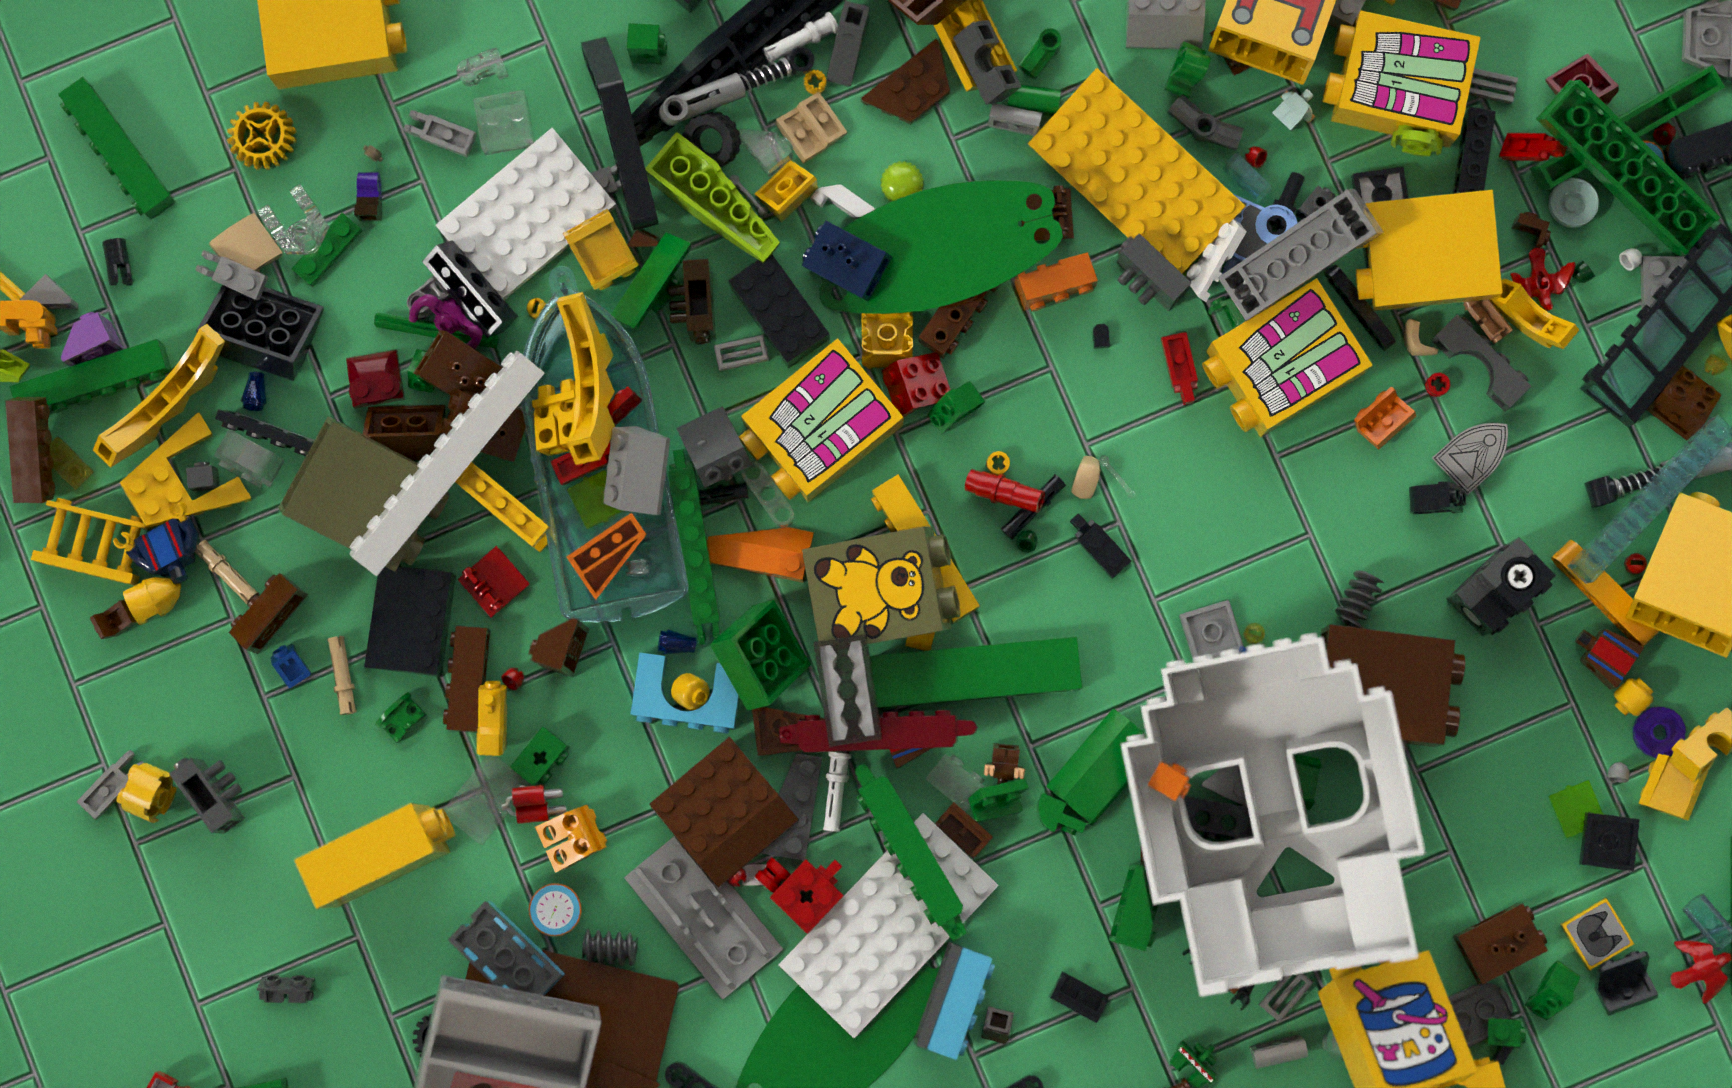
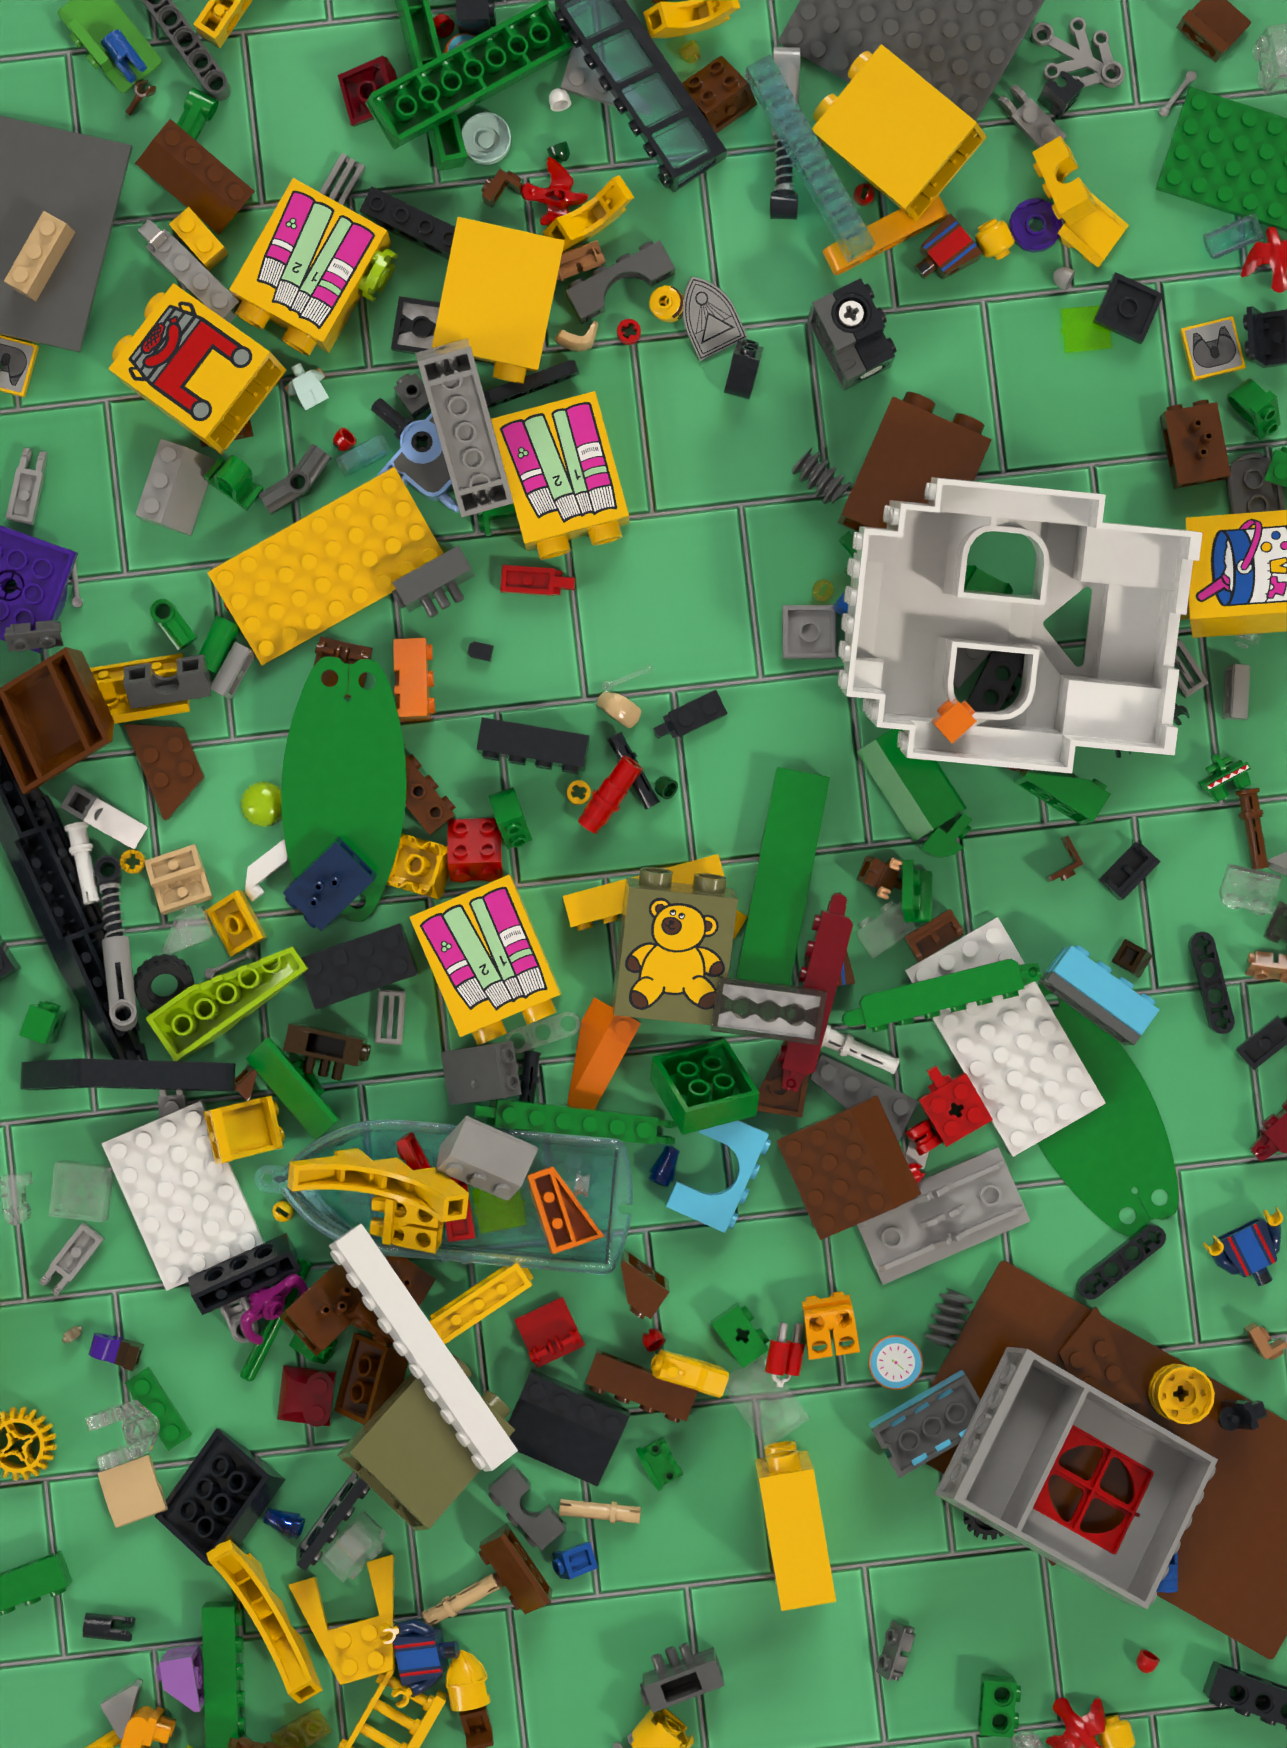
camera: 80 degrees left, 5 degrees up
dark grey plate [186,462,219,492] -> none
light grey hinge [195,250,268,300] -> none
yellow head [671,673,710,710] -> none
white wing [1186,219,1247,302] -> none
orange bracket [1354,387,1416,450] -> none
red hinge [1499,133,1567,161] -> none
none -> black brick [477,717,590,774]
none -> dark grey arch [488,1463,567,1551]
none -> yellow head [649,285,684,323]
none -> reddish brown bracket [1046,836,1083,882]

